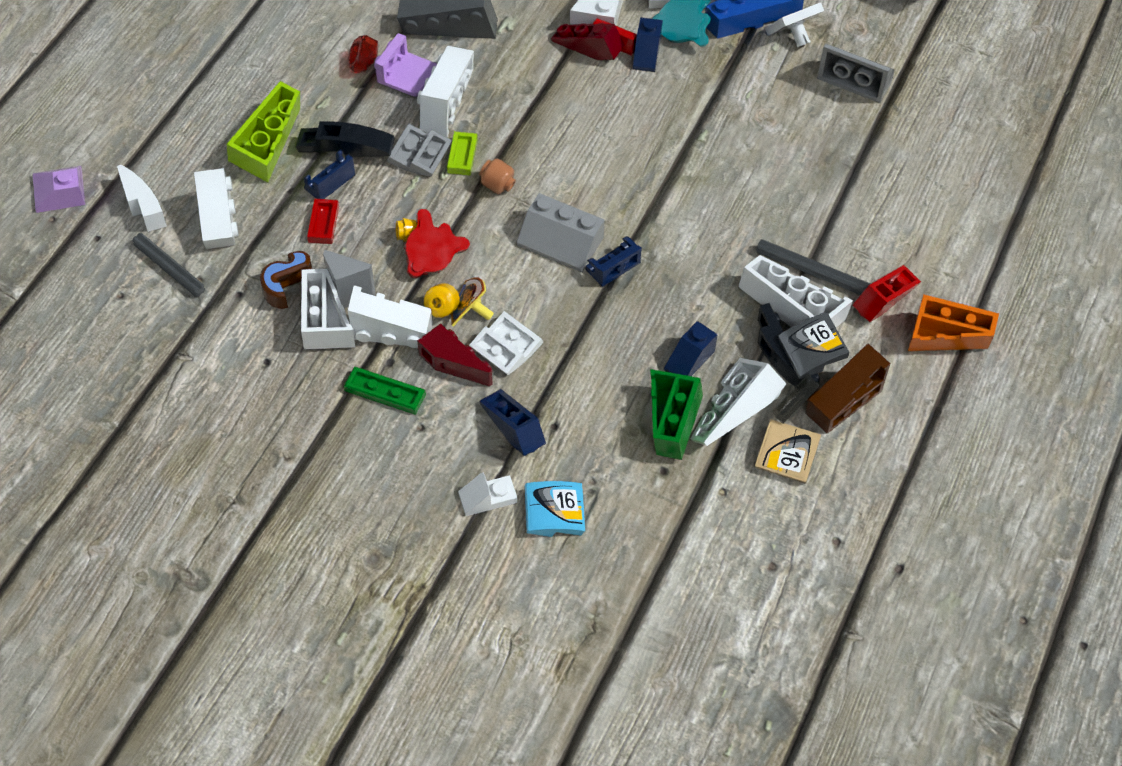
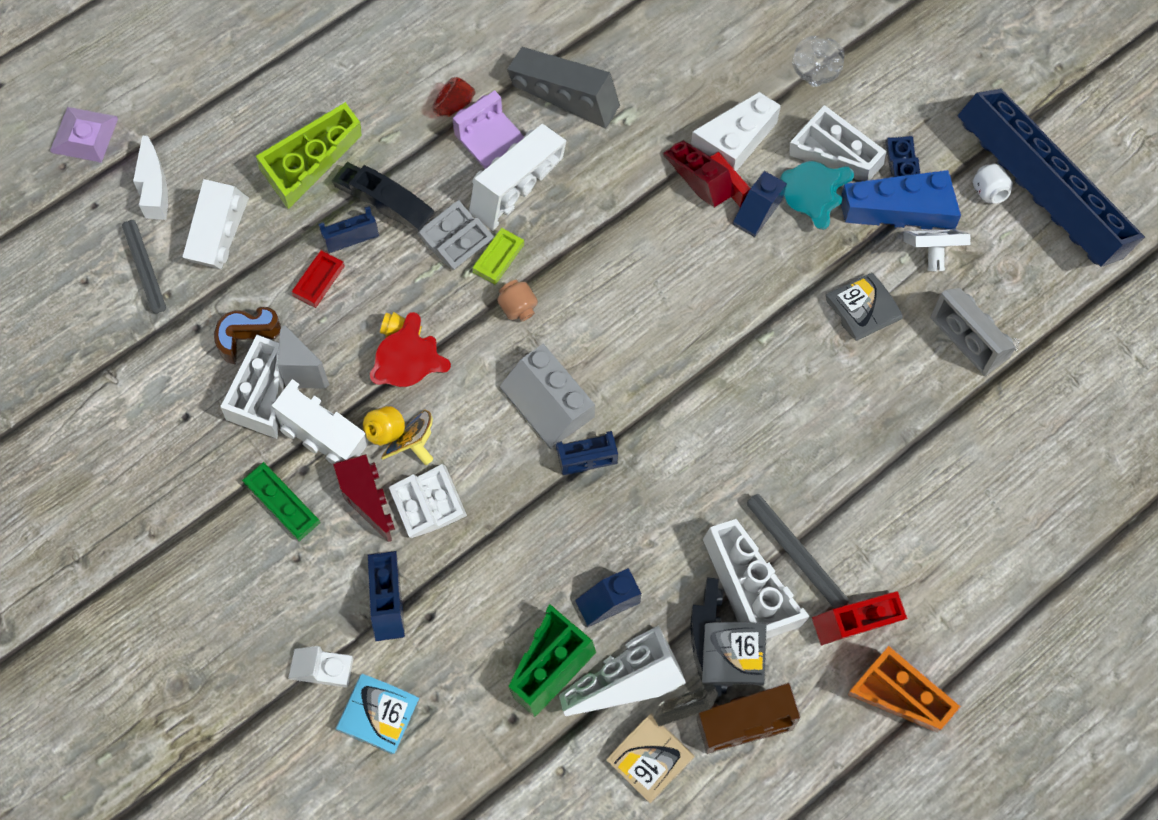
camera: 25 degrees right, 10 degrees up
none -> dark grey slope [826,272,903,341]

